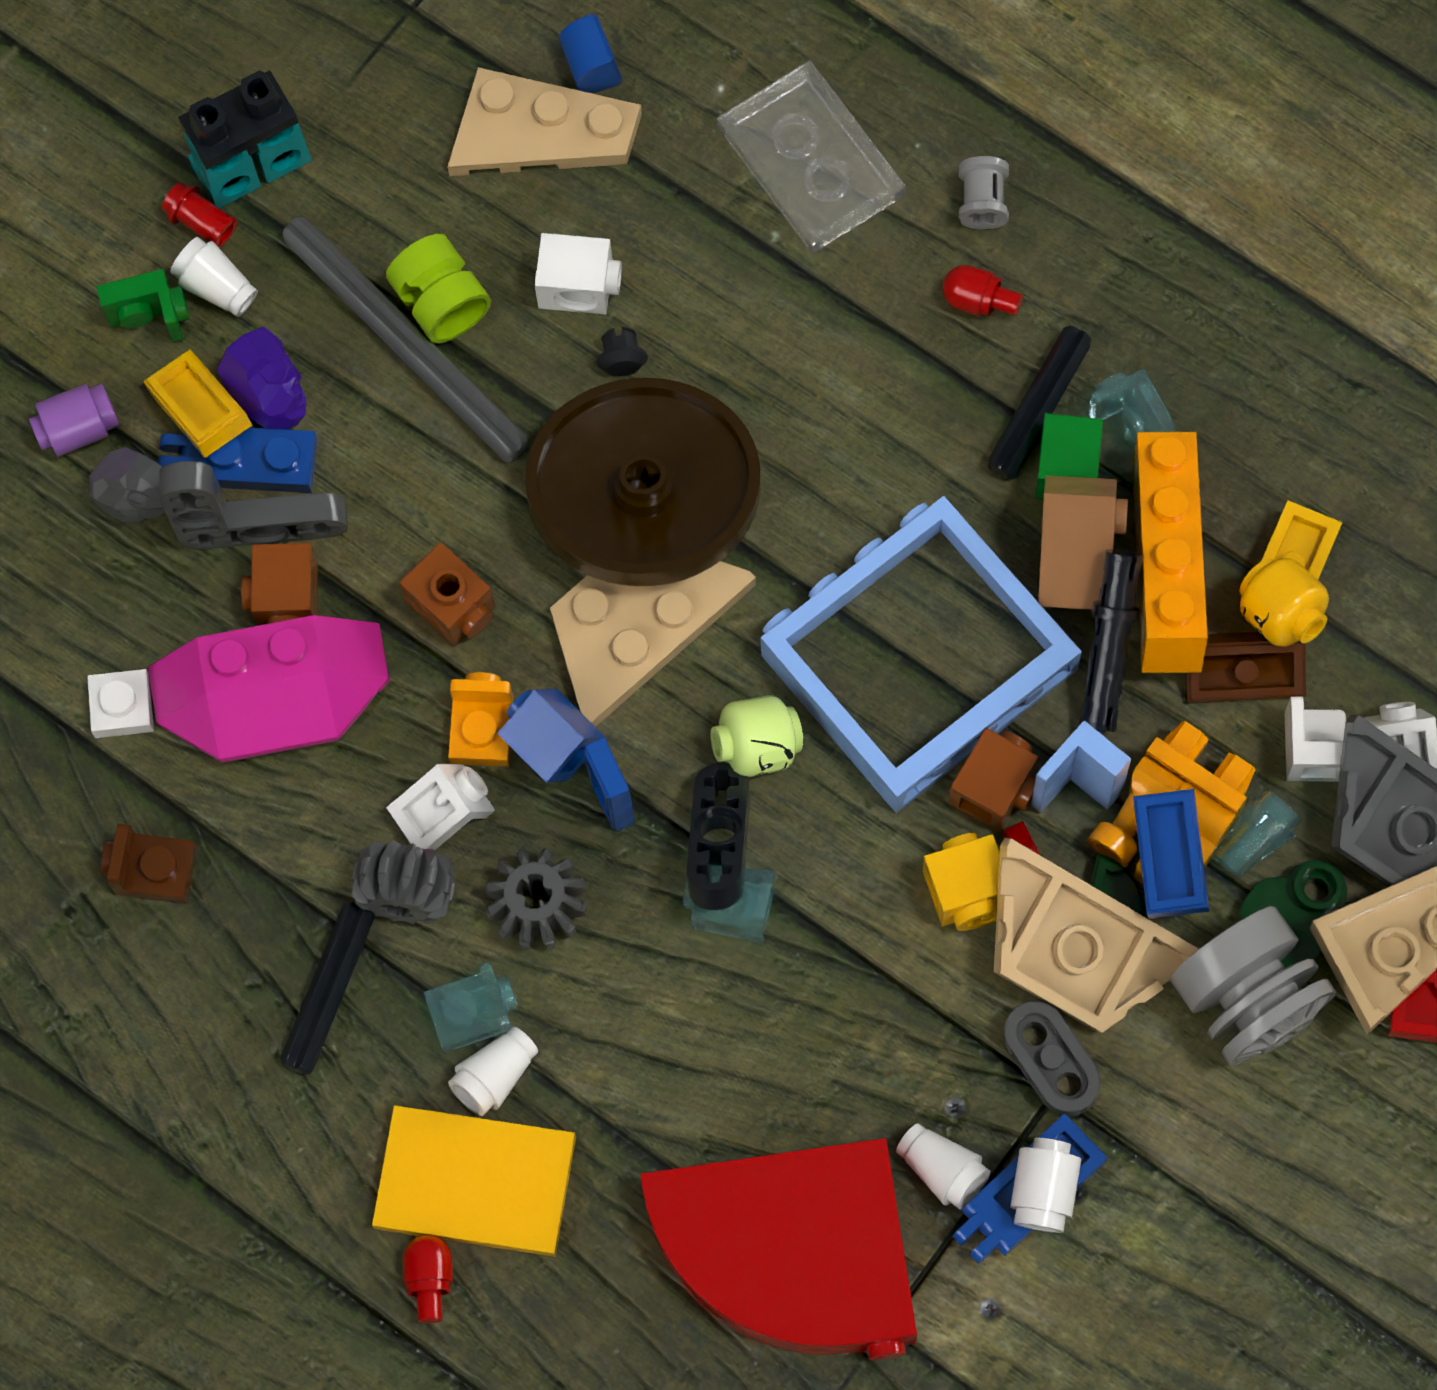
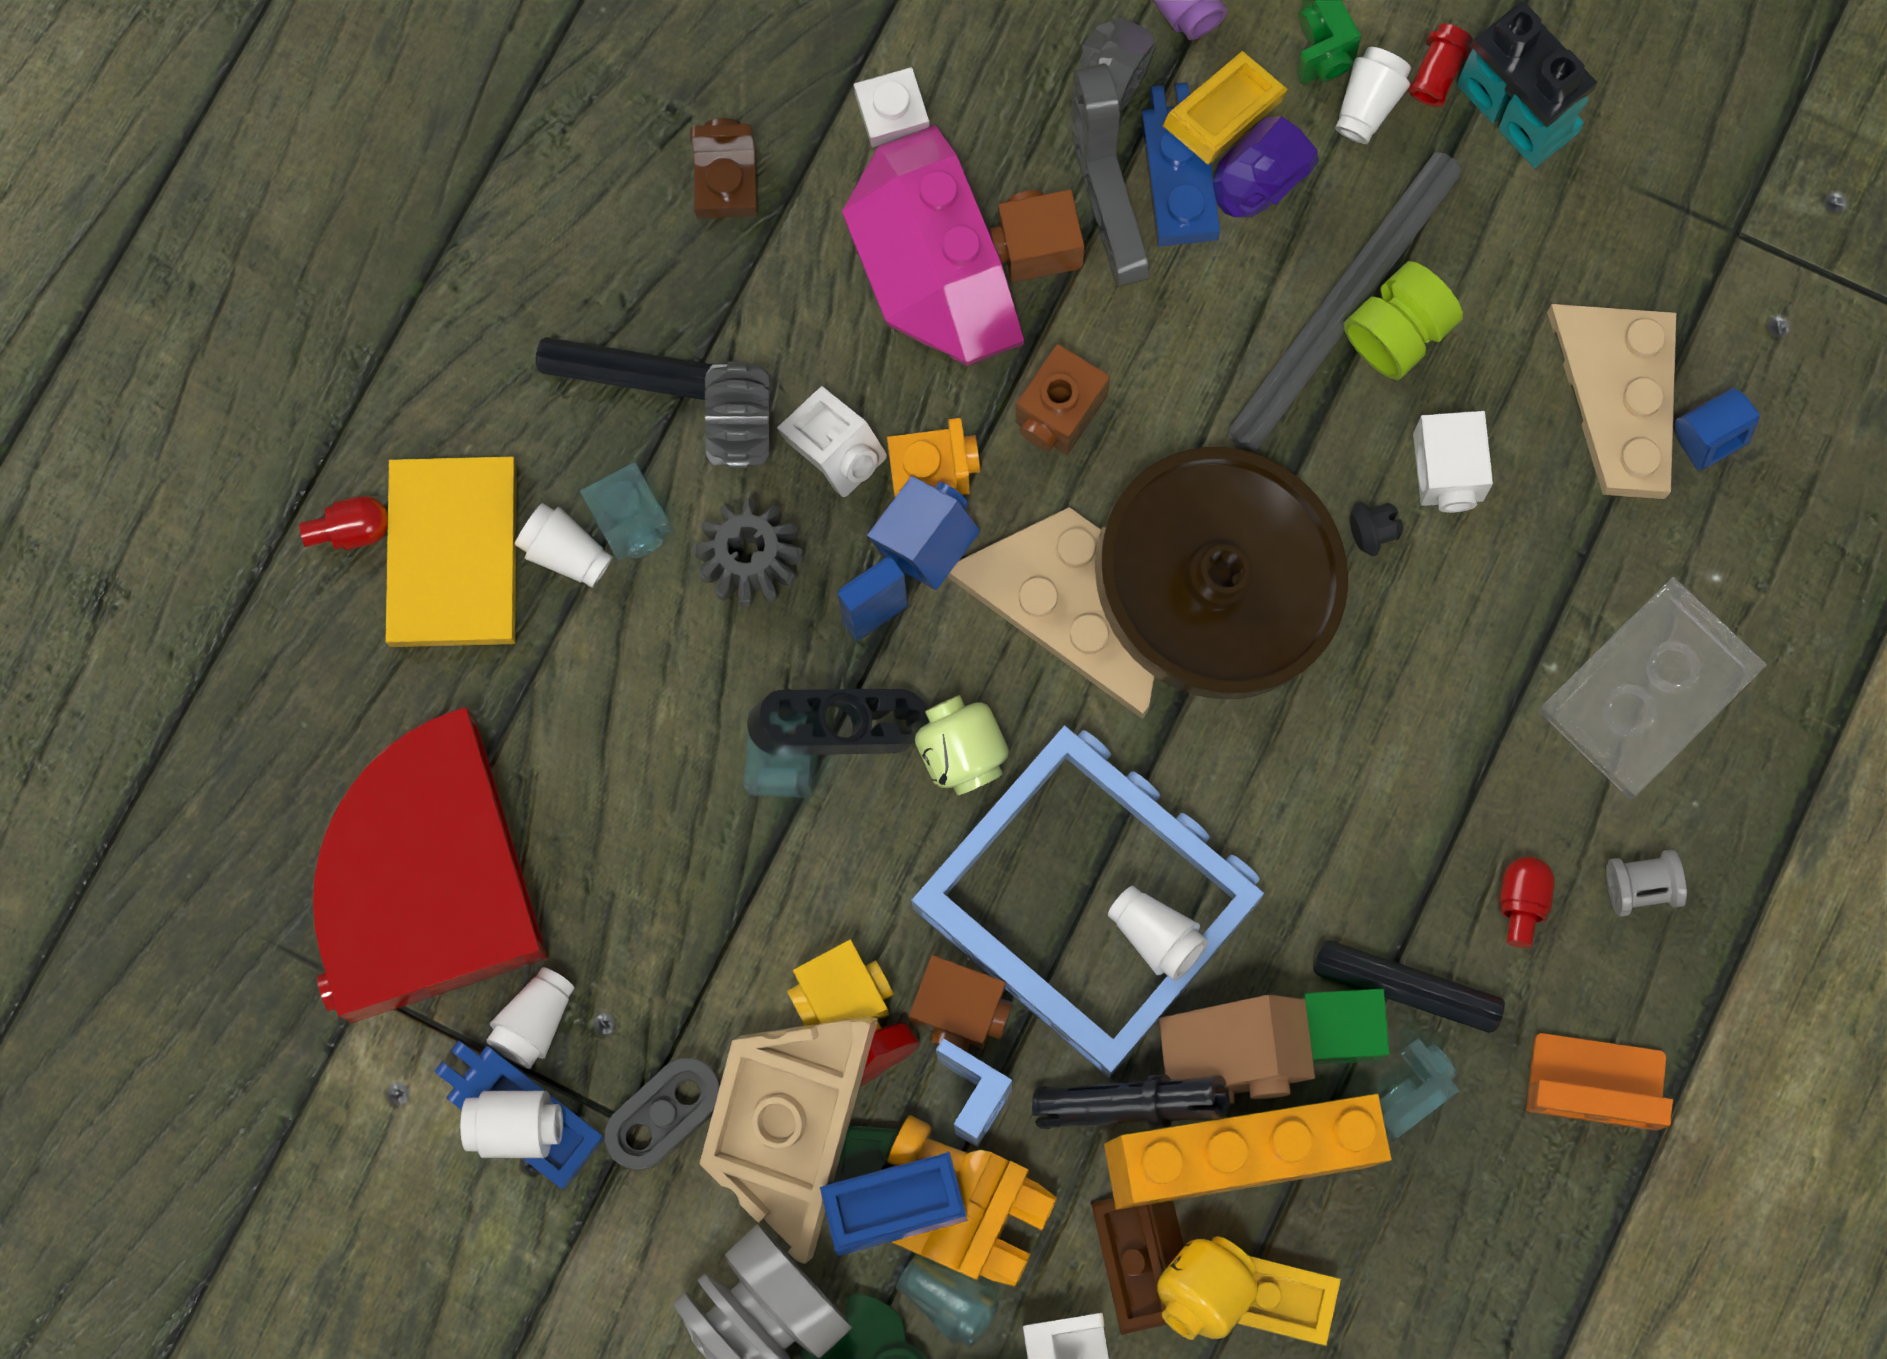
camera: 80 degrees right, 5 degrees up
none -> white cone [1108,886,1208,981]
none -> orange panel [1526,1033,1673,1131]

